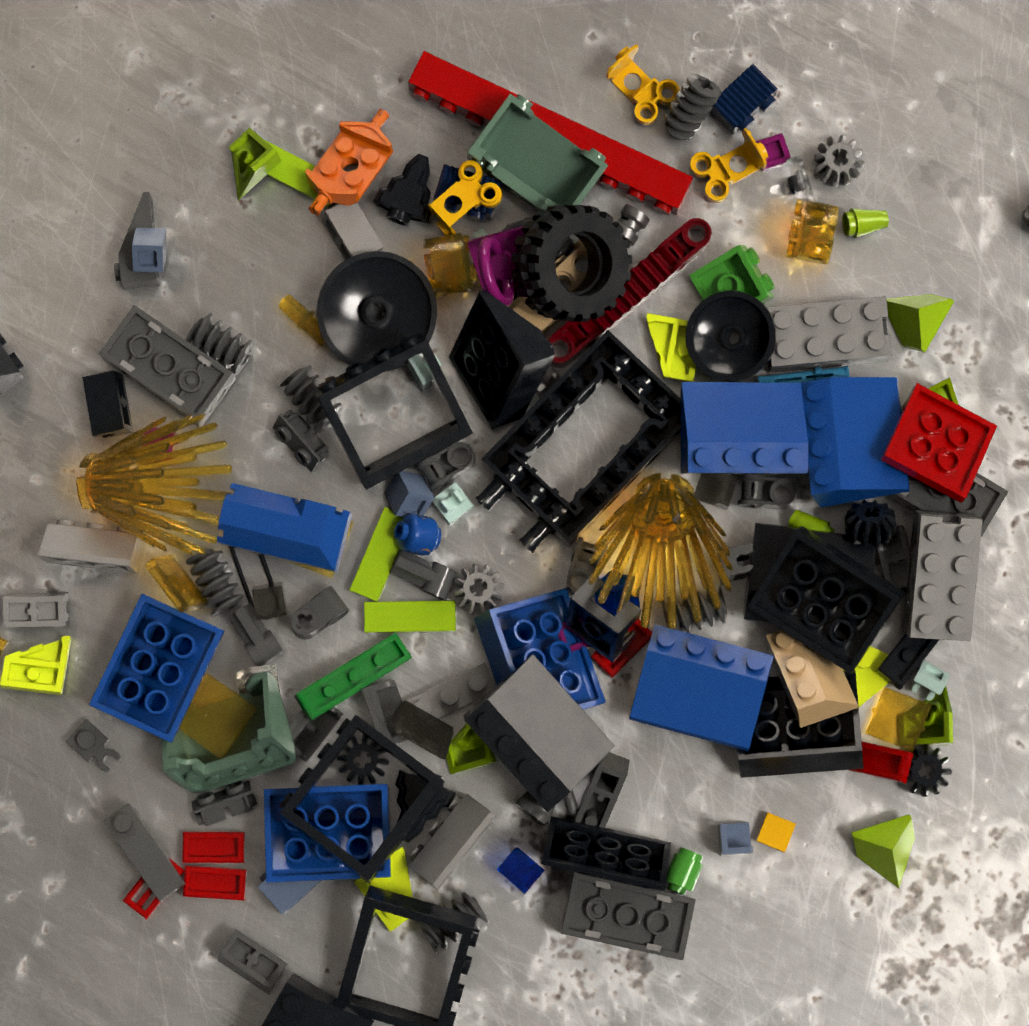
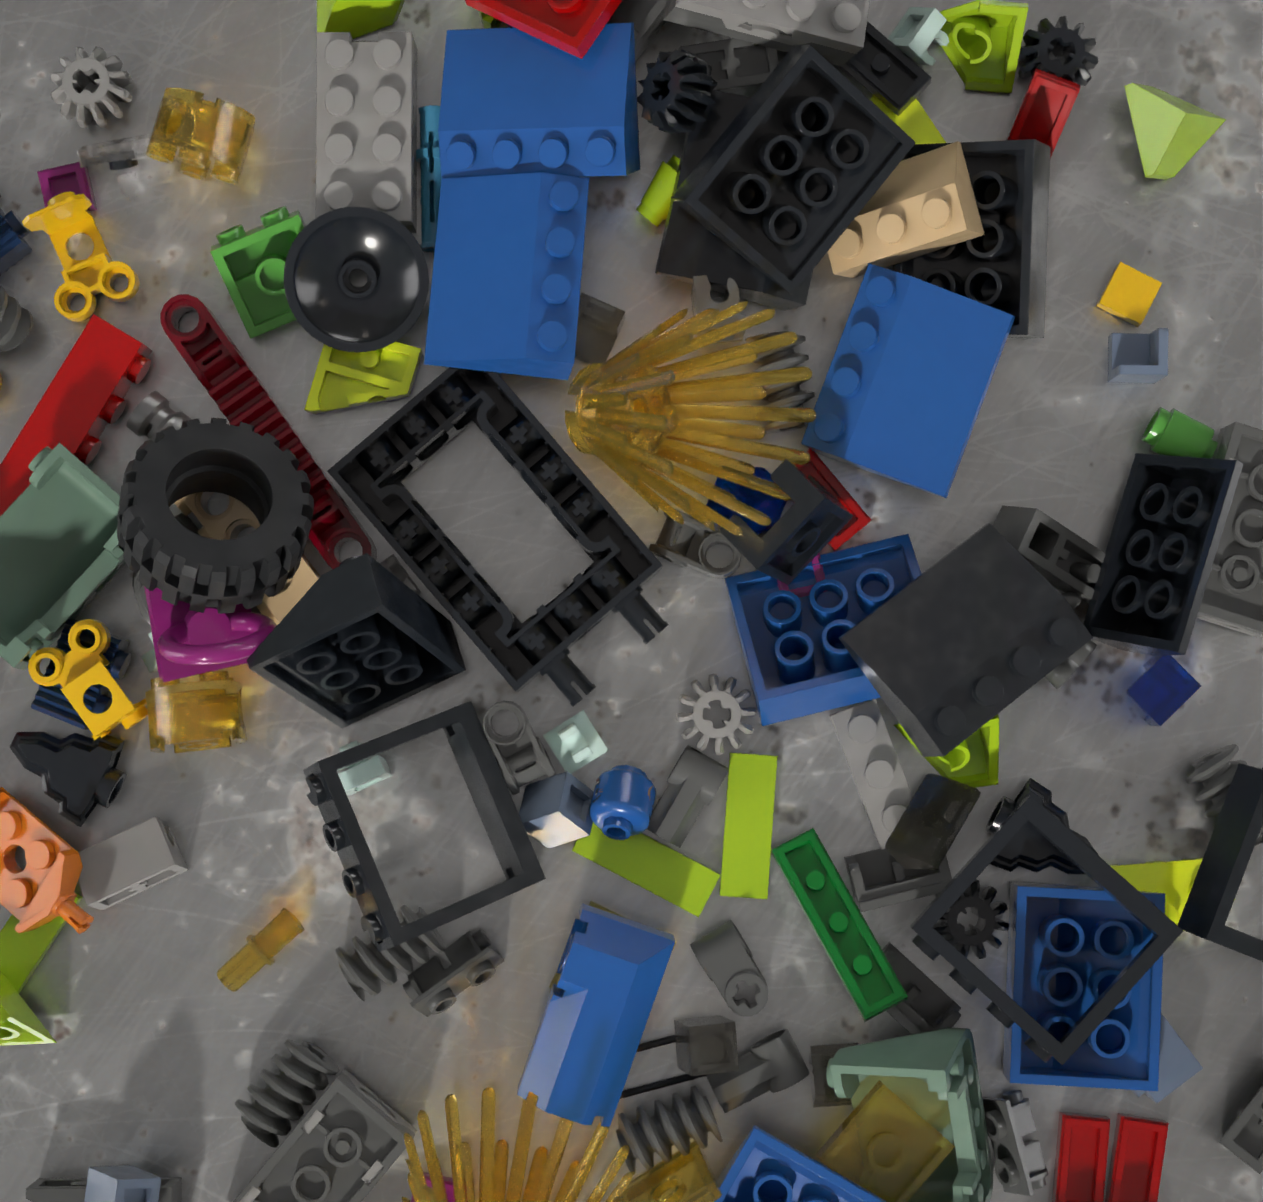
camera: 85 degrees left, 5 degrees up
black dish [316,251,437,372] -> none
light grey slope [409,794,496,890] -> none
dark grey piece [737,474,797,510] -> none
lime cone [842,208,889,238] -> none
clear yellow piece [865,687,932,752] -> none

